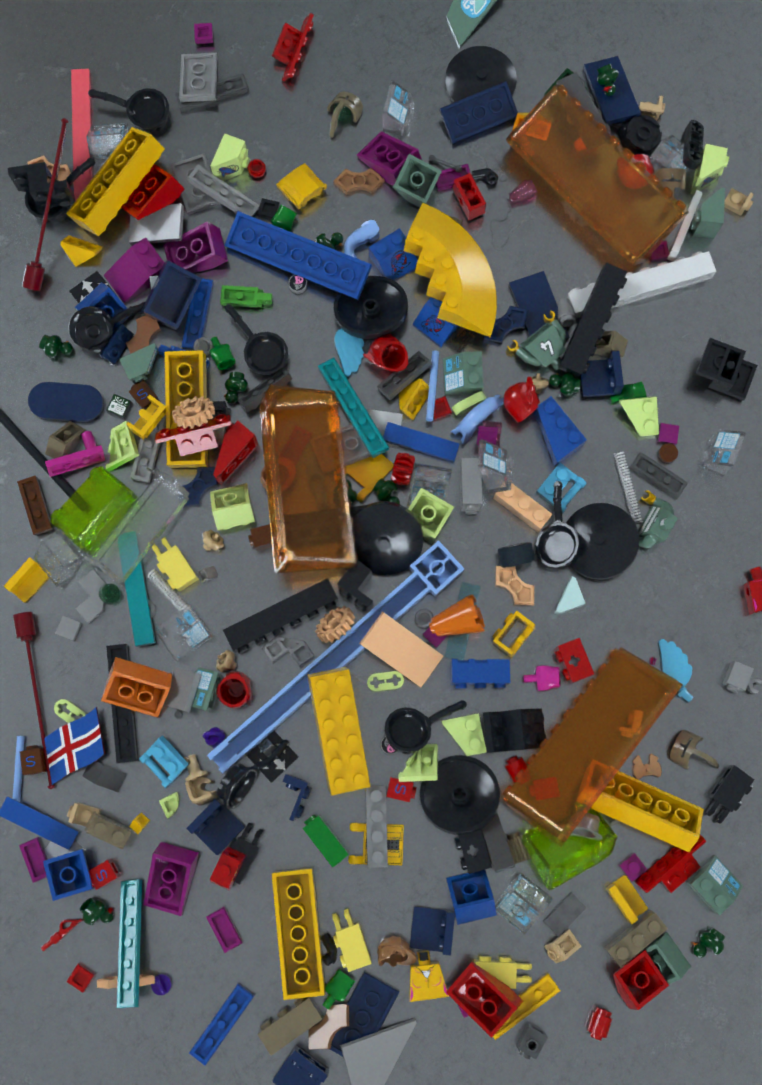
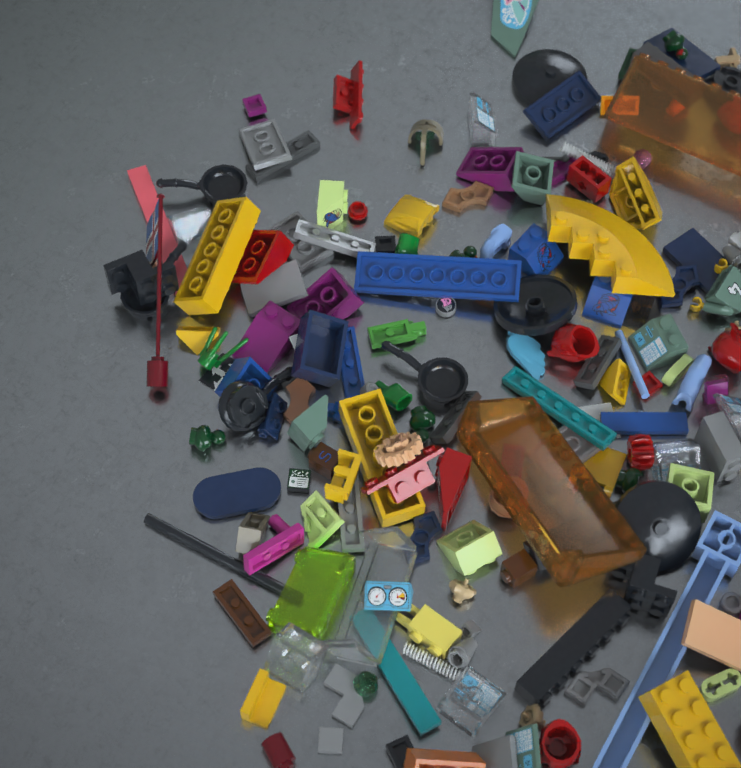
camera: 20 degrees left, 20 degrees down
light nougat gear [315,606,355,643] -> none
none -> green plant [197,327,249,371]
none -> slope [364,581,413,611]
none -> light grey cone [448,637,478,668]
none -> white piece [559,141,616,178]
none -> yellow wedge [609,156,663,230]

